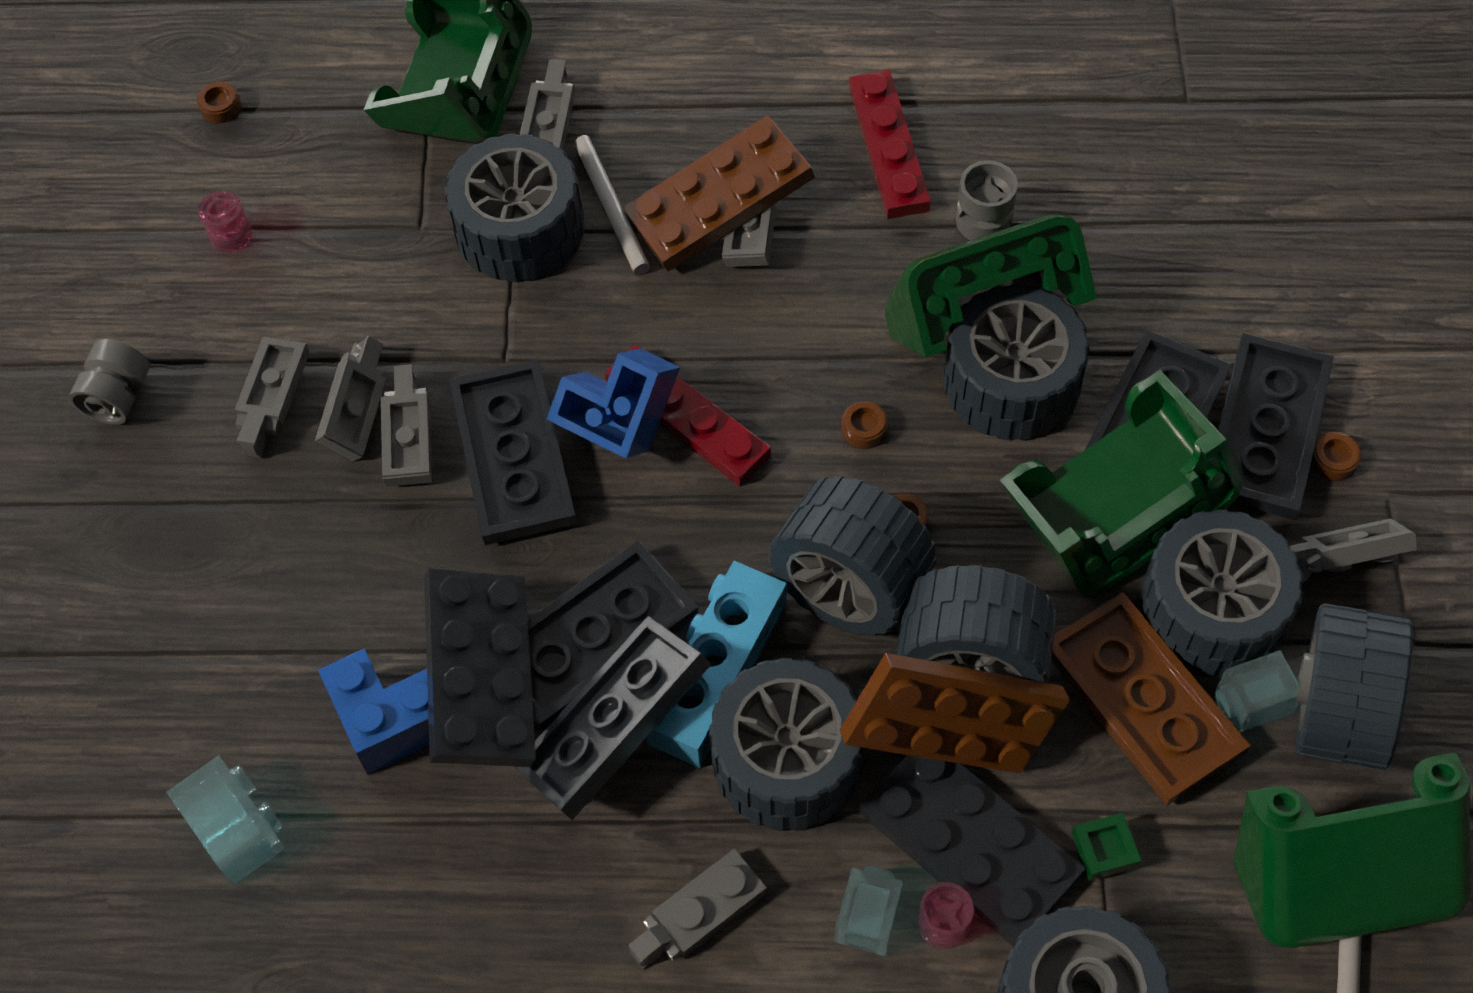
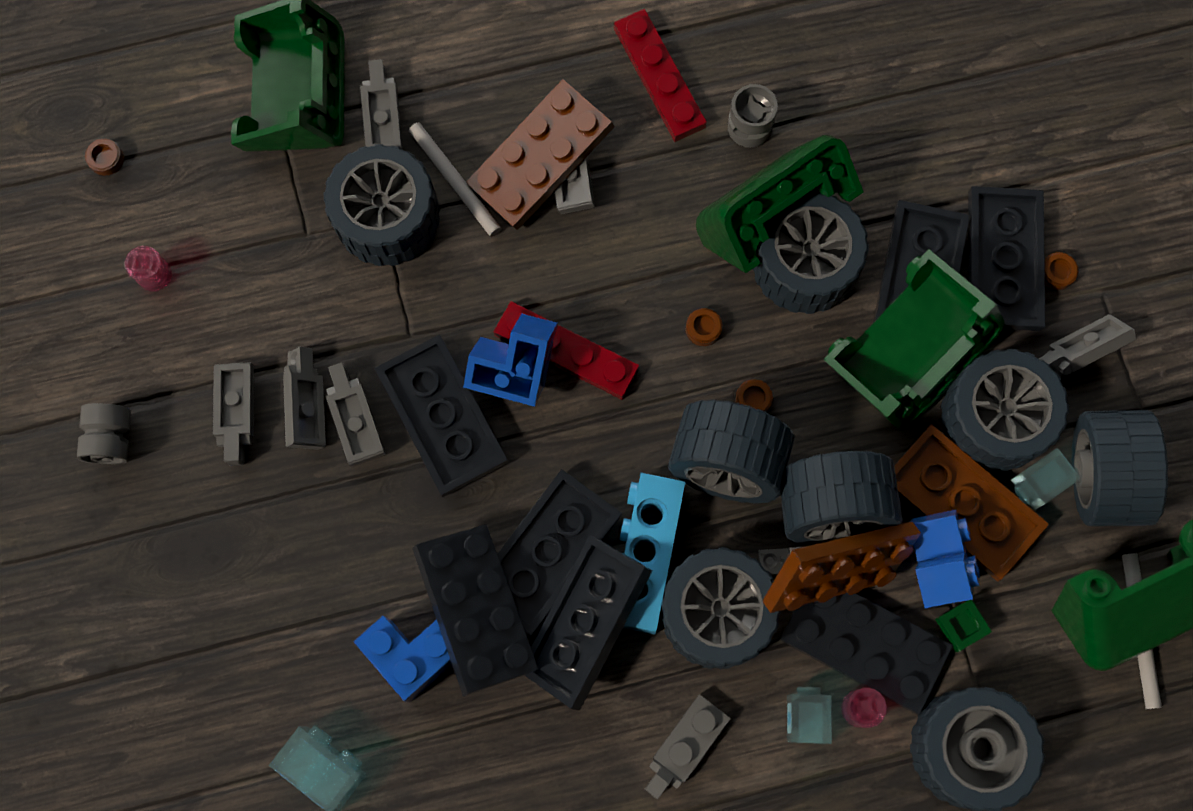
camera: 15 degrees left, 15 degrees up
none -> blue brick [910,509,980,608]

